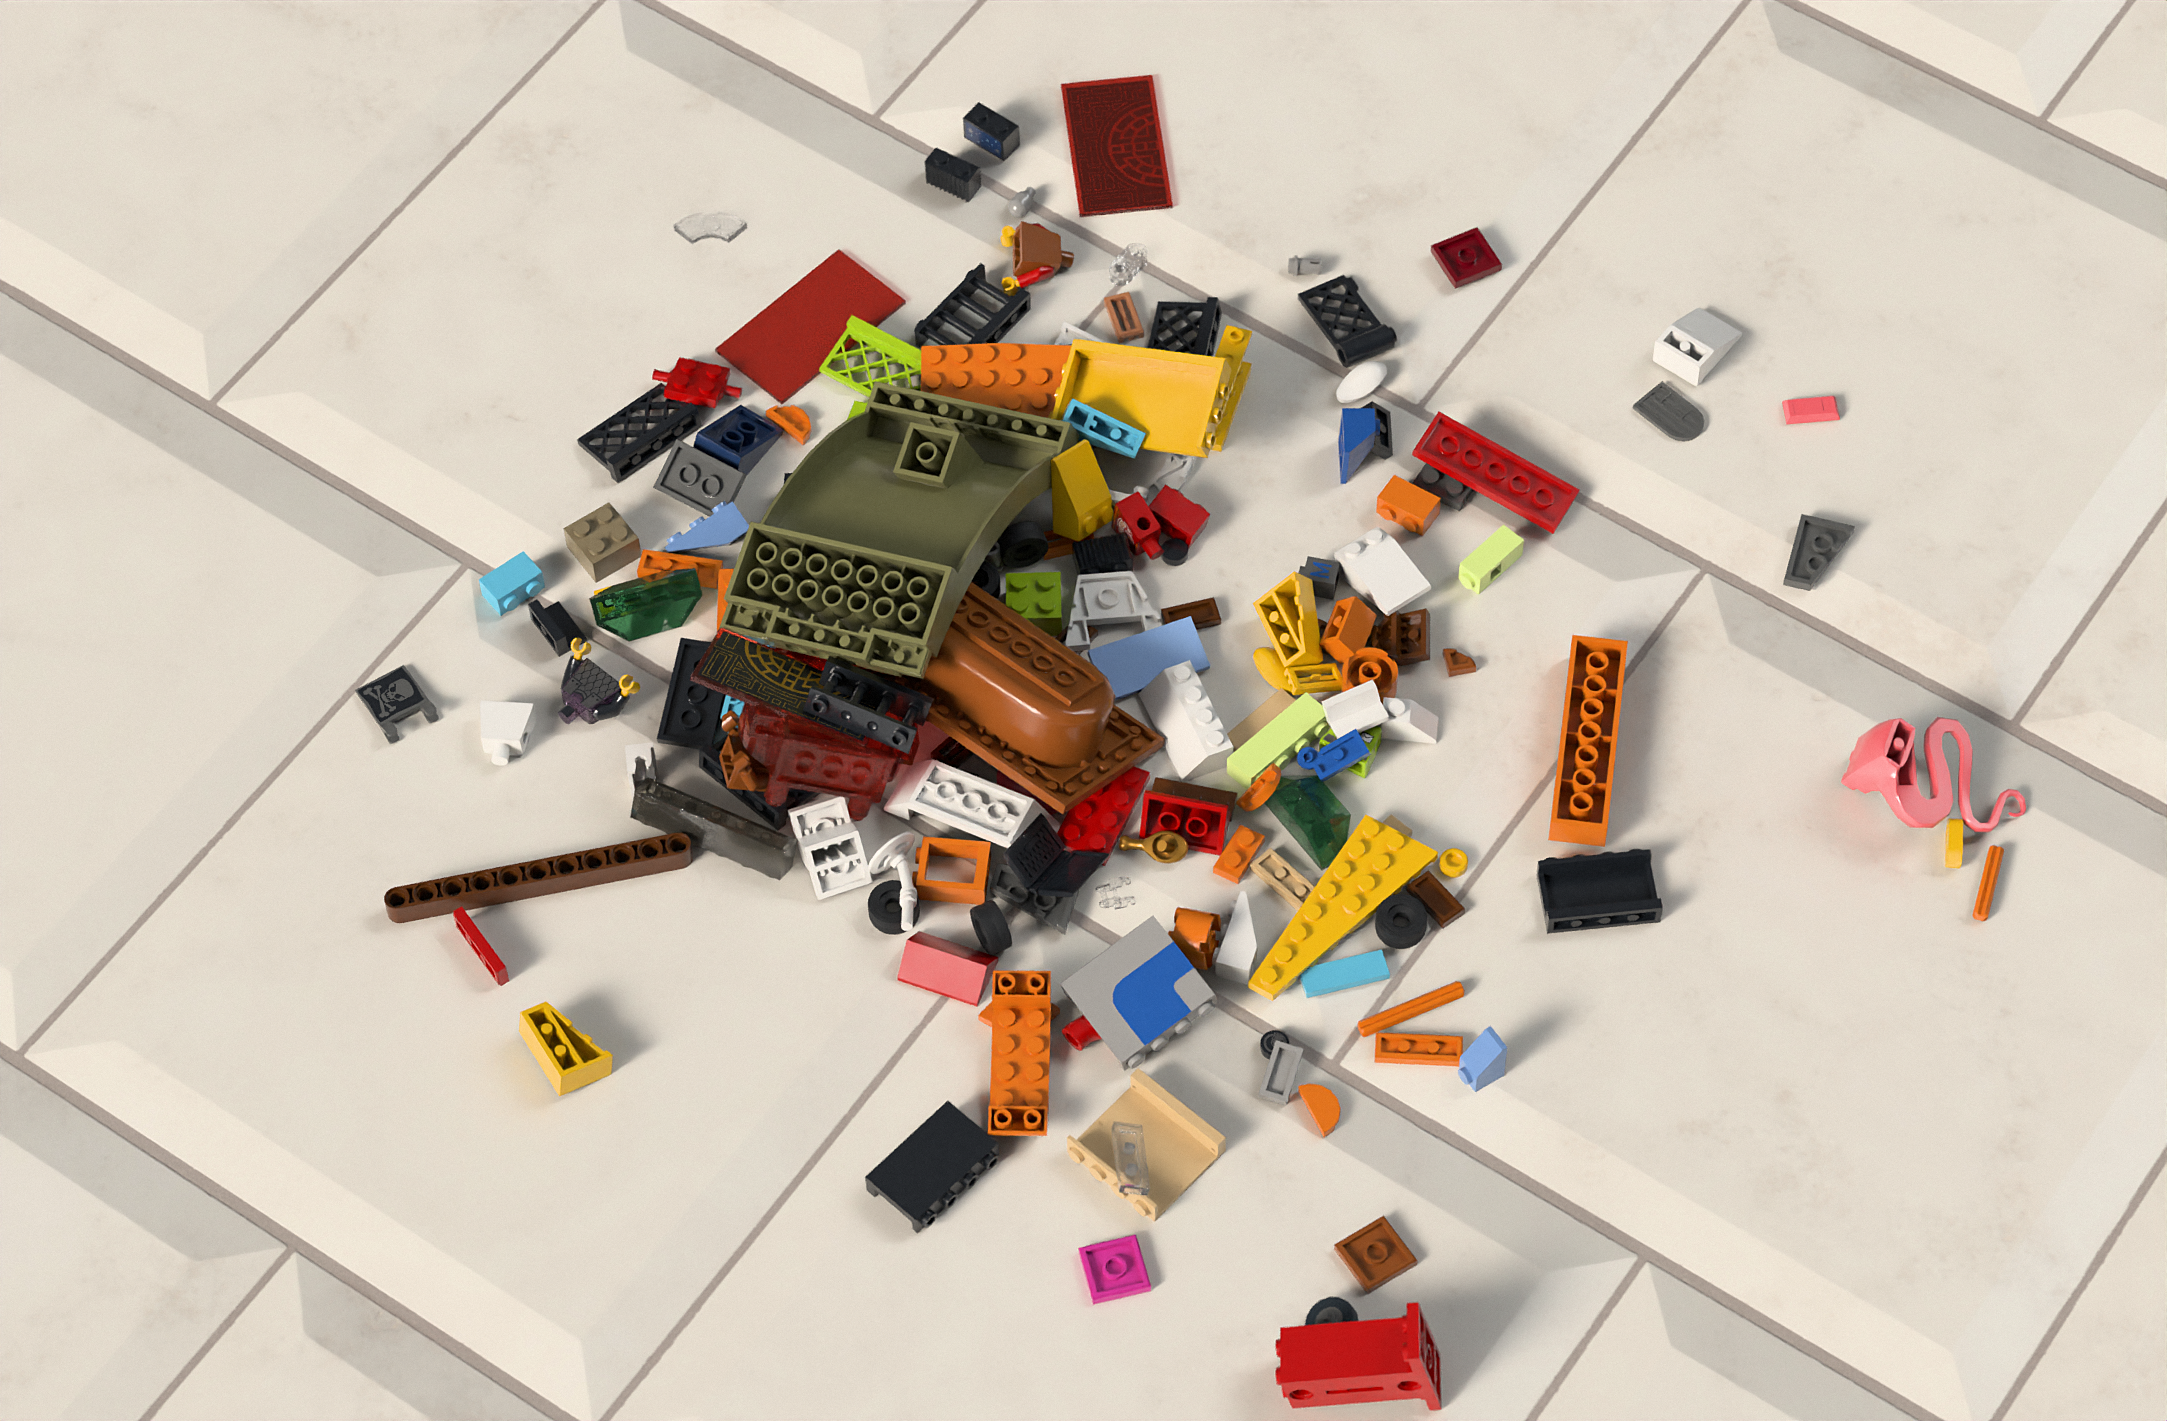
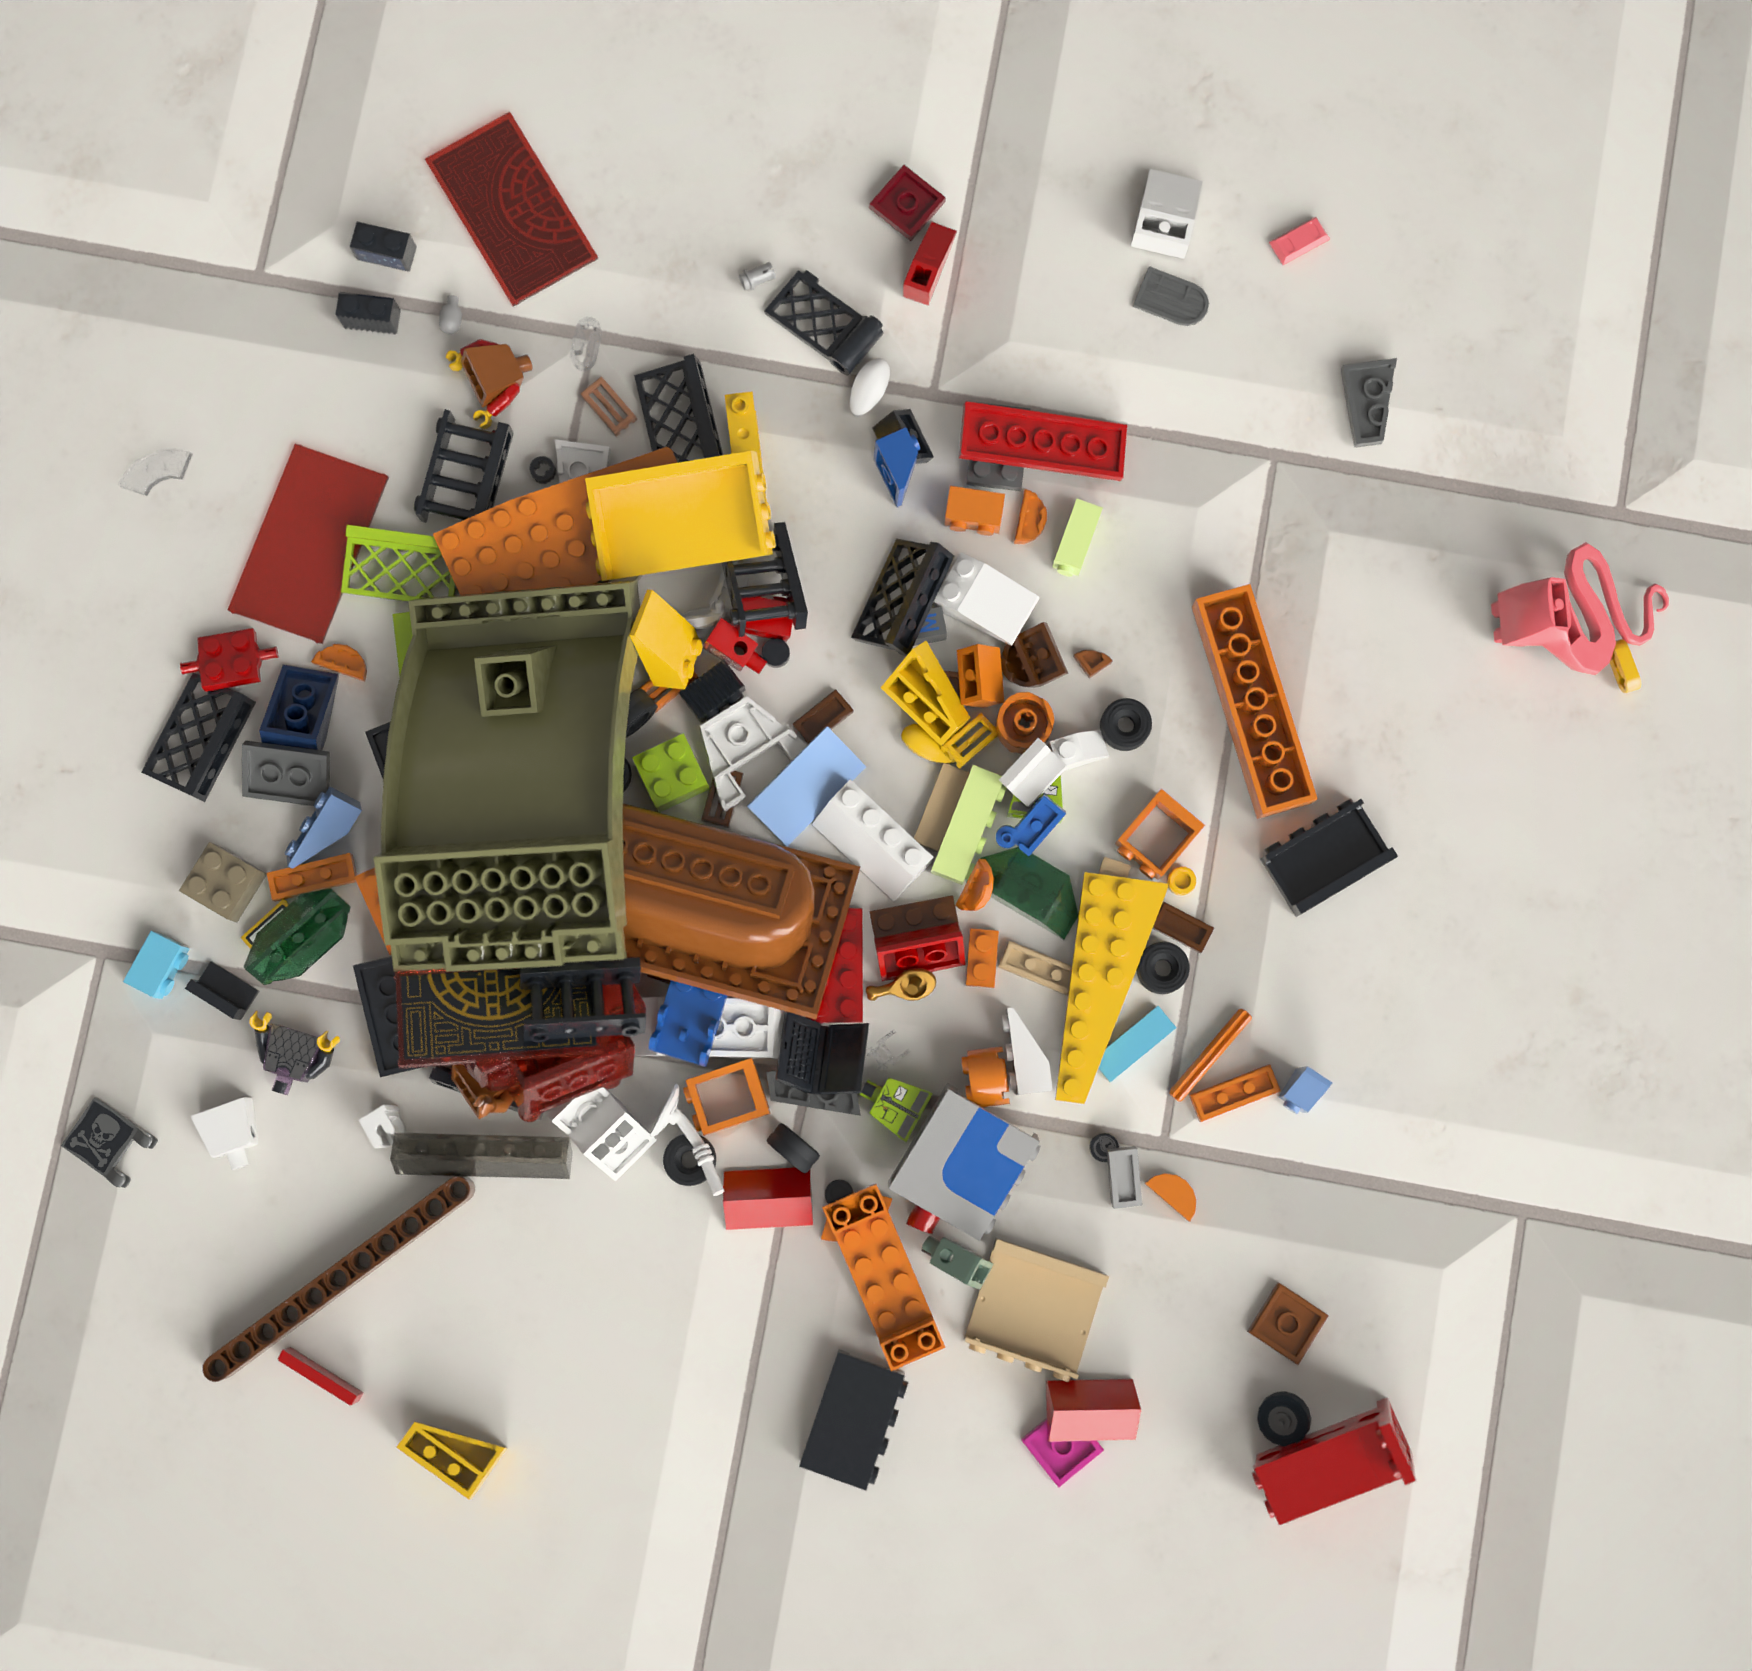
camera: 25 degrees left, 25 degrees up
medium azure slope [1060,398,1146,458] -> none
clear tile [1111,1121,1150,1196] -> none
orange axle [1972,845,2004,921] -> none
none -> black bush [529,456,556,484]
none -> blue hinge [648,980,728,1067]
none -> black fence [722,522,808,637]
none -> black fence [851,538,954,656]
none -> lime torso [860,1078,933,1142]
none -> red slope [903,222,957,306]
none -> sand green torso [921,1236,994,1290]
none -> orange tile [1014,489,1047,544]
none -> slope [1046,1379,1141,1442]
none -> black tyre [1100,698,1152,751]
none -> orange window [1115,789,1205,880]

